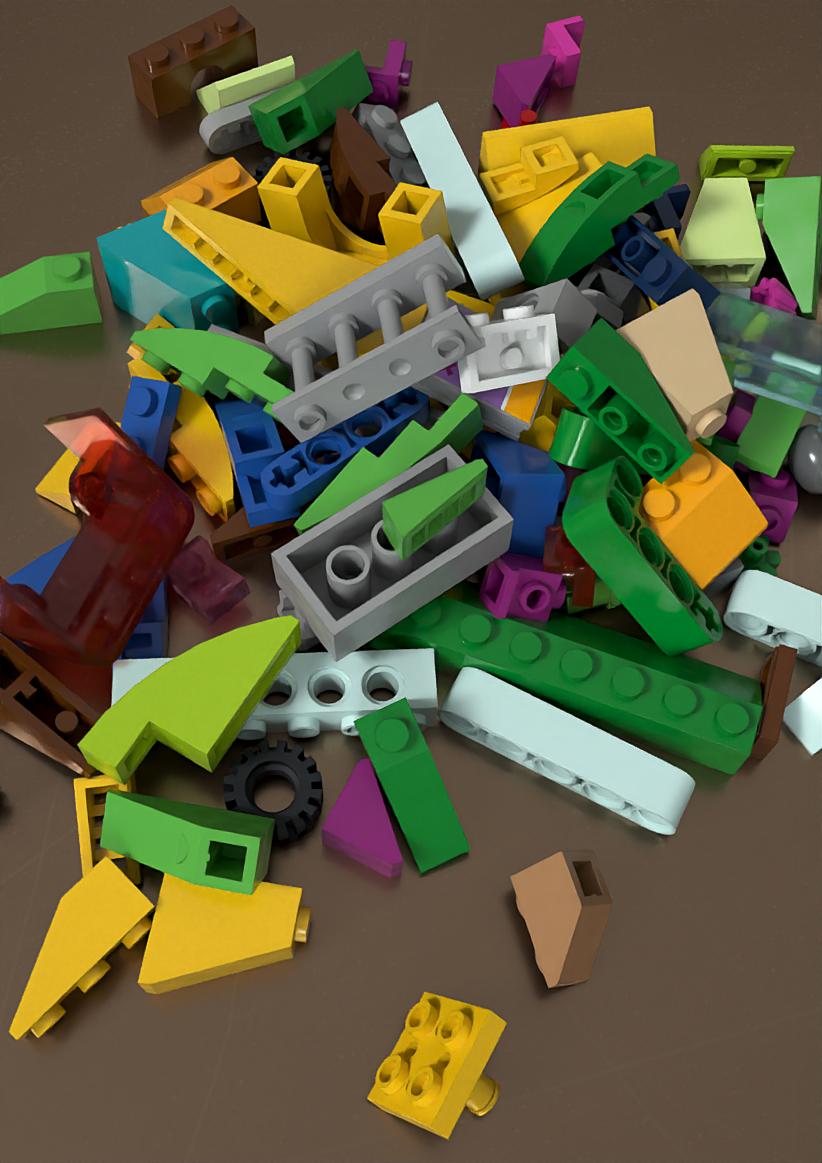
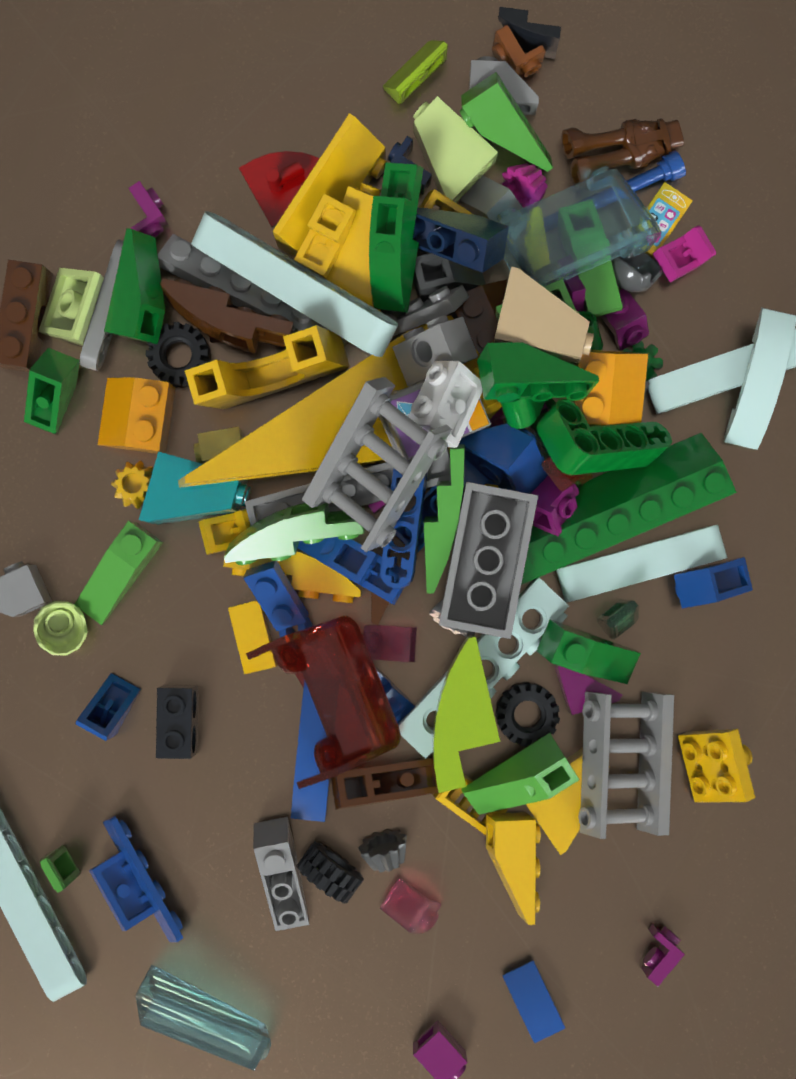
camera: 40 degrees left, 25 degrees up
bright green slope [382,458,488,560] -> none
magenta slope [492,54,557,128] -> none
medium nougat slope [510,850,613,988] -> none
dark pink bracket [541,15,585,88] -> none
reddish brown tile [750,644,798,760] -> none
none -> green slope [24,348,80,434]
none -> light grey fence [578,692,674,839]
none -> clear green slope [596,599,639,639]
none -> blue slope [674,557,753,609]

